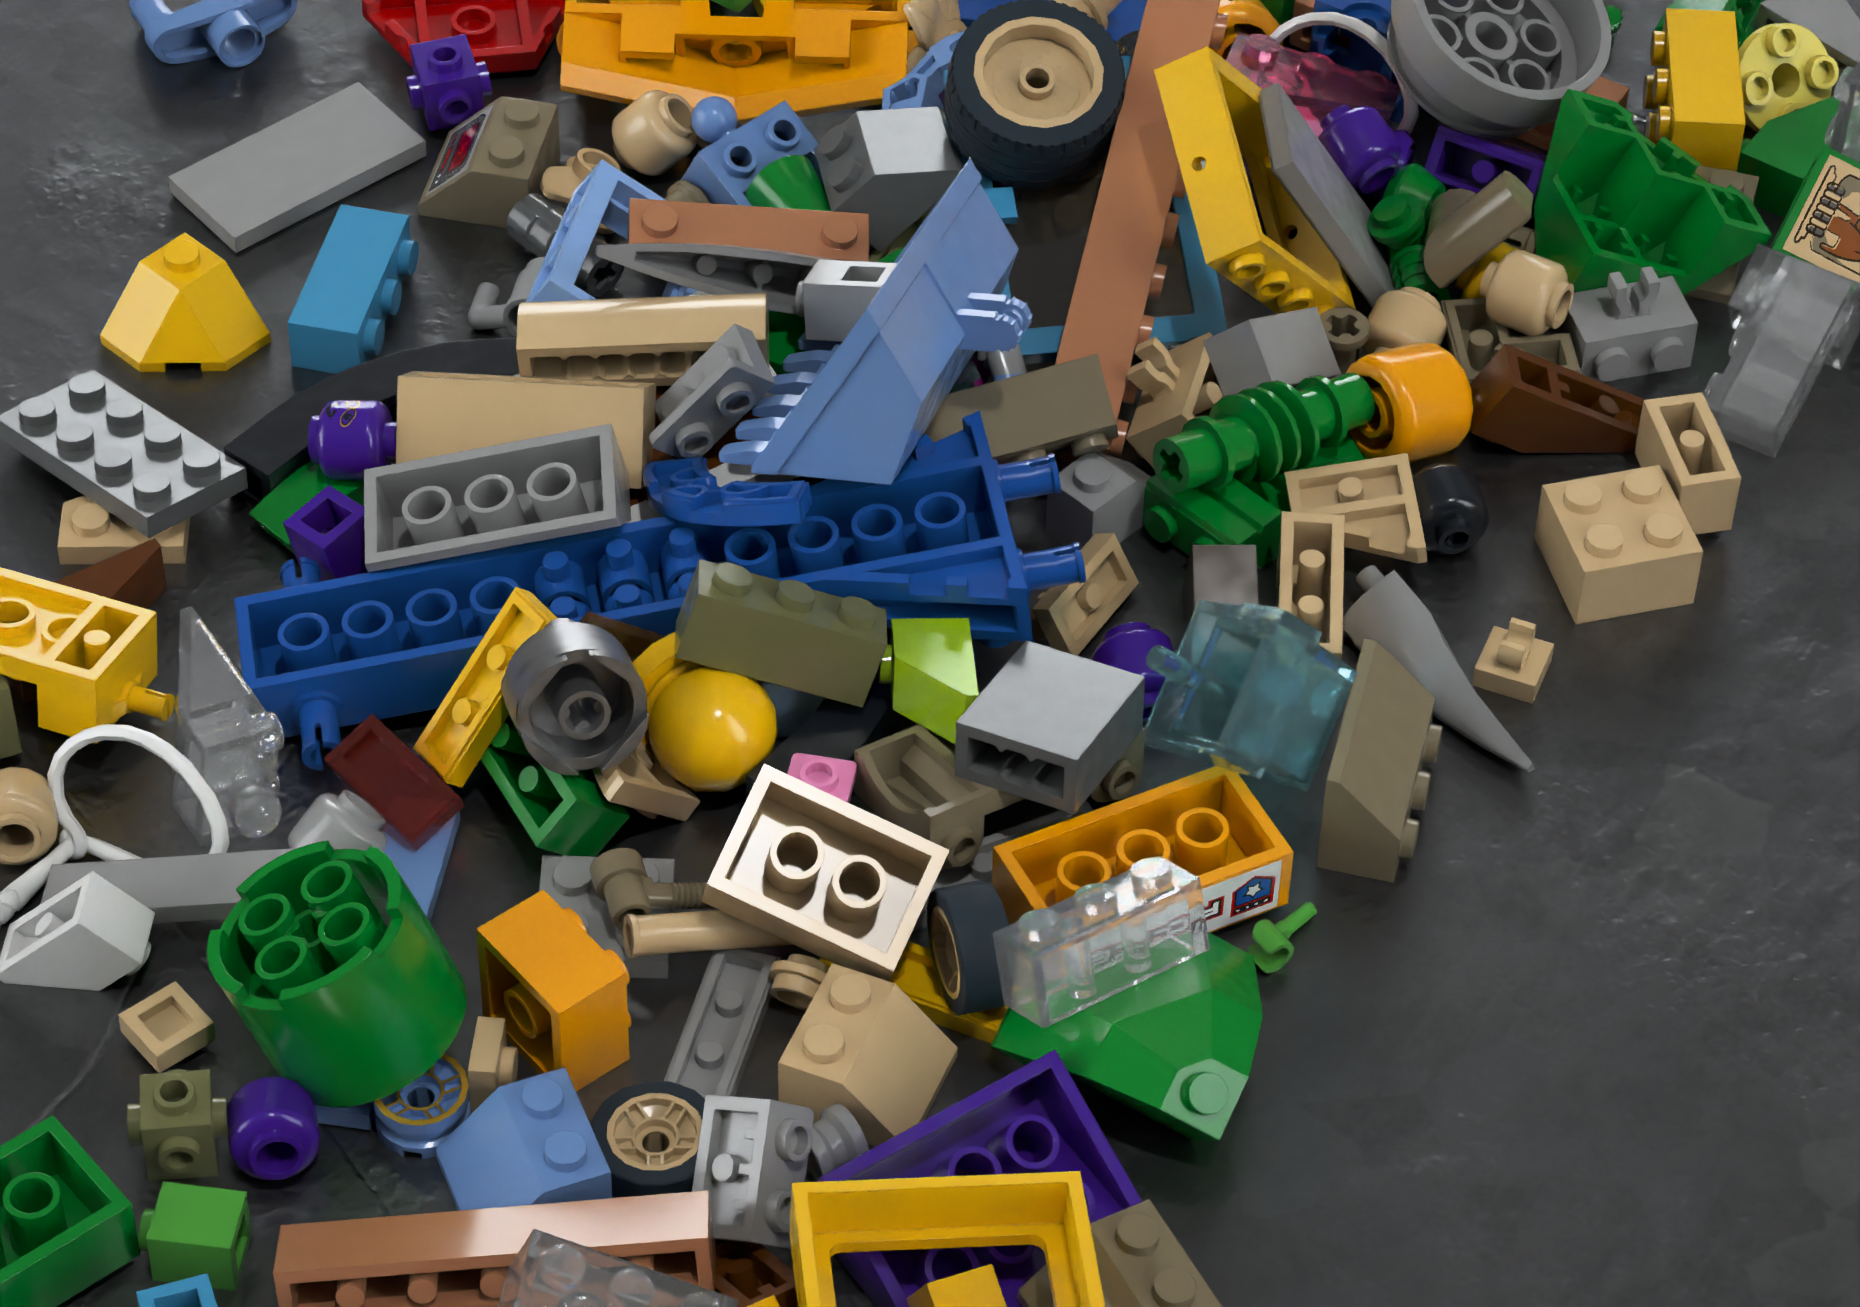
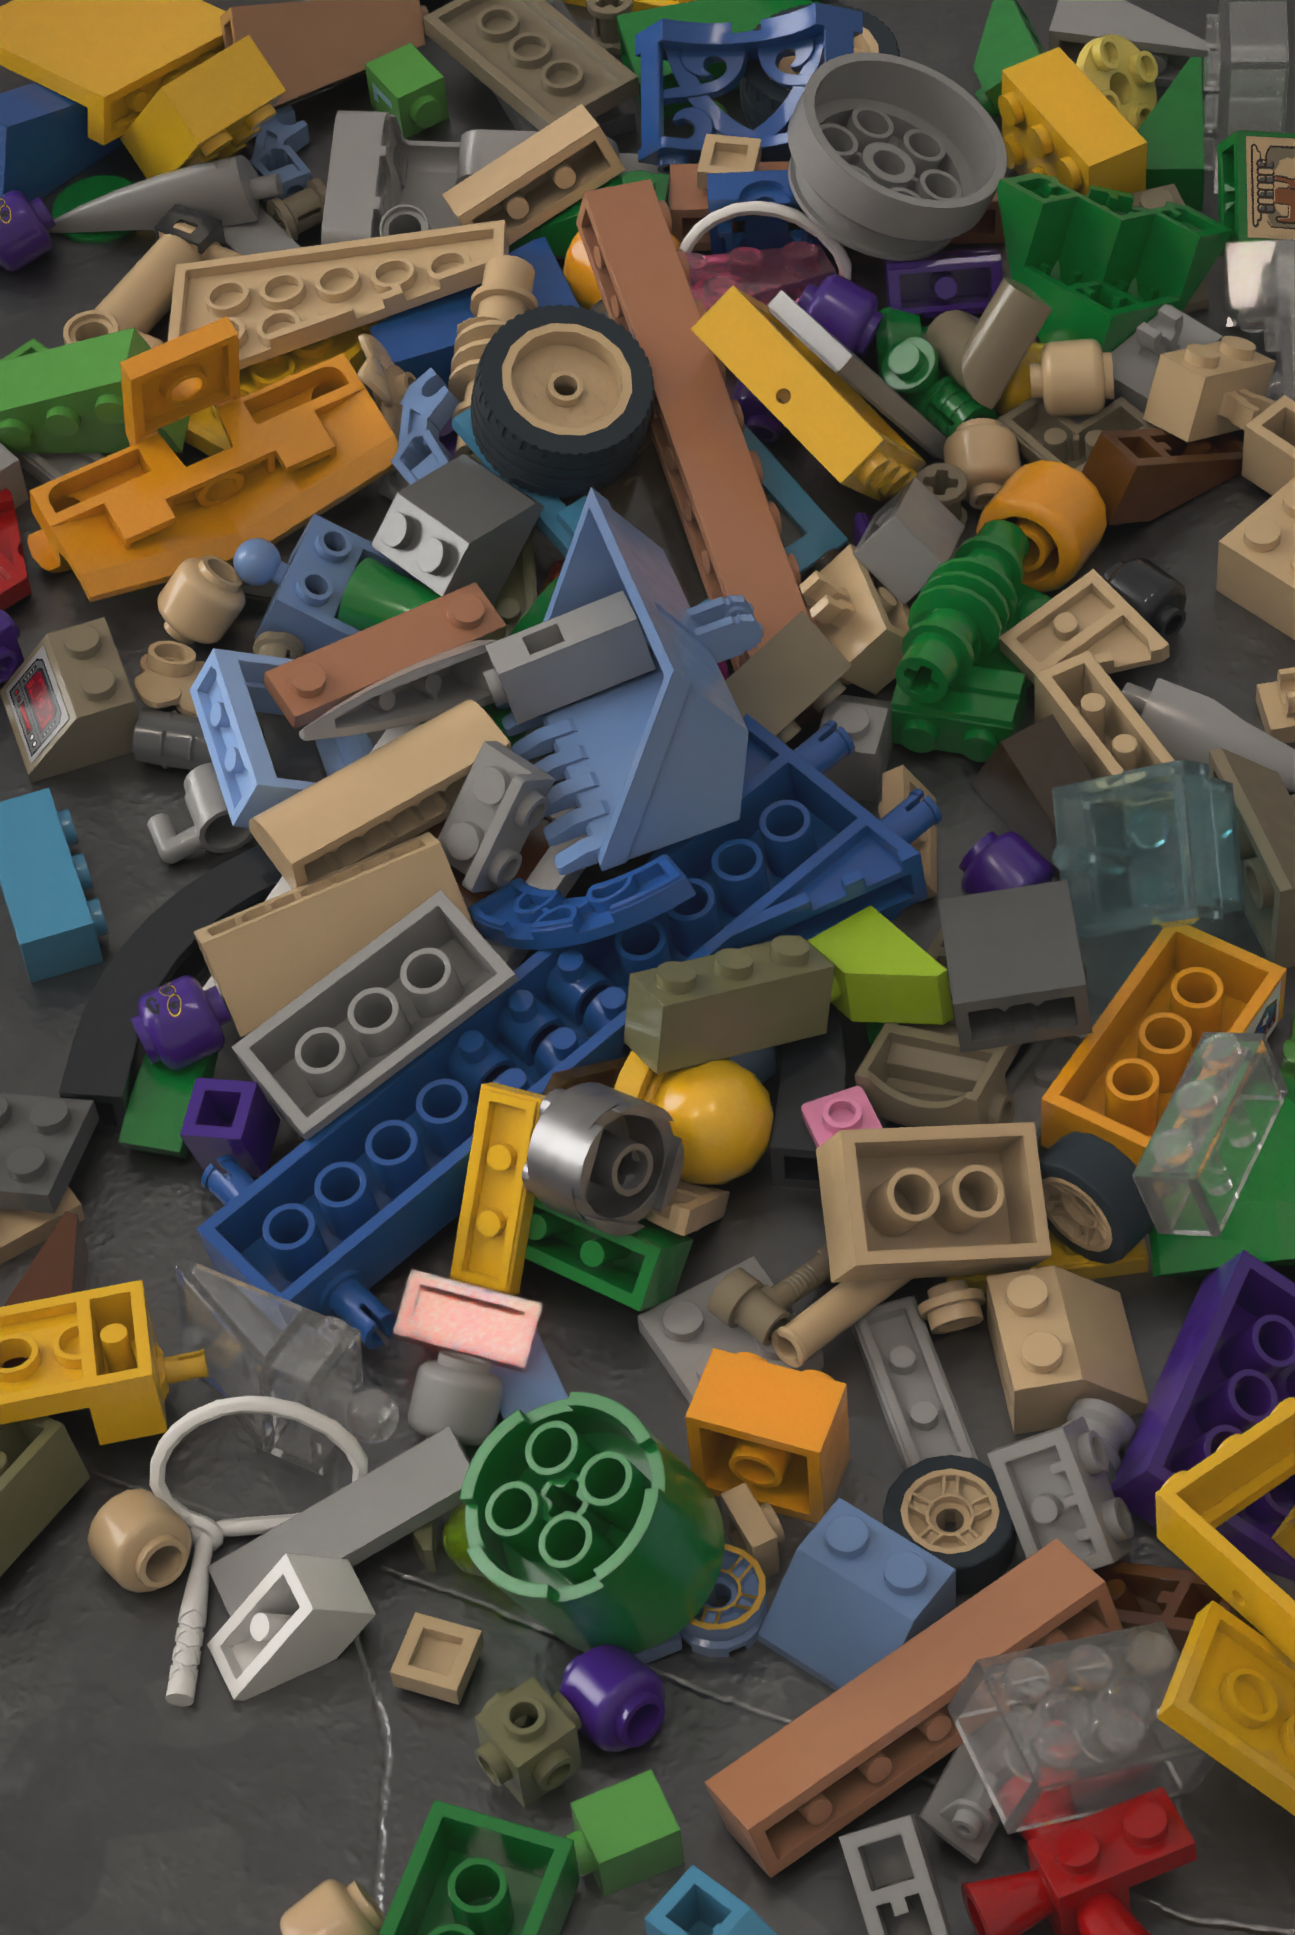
camera: 25 degrees left, 5 degrees up
none -> tan brick [1143,336,1276,442]

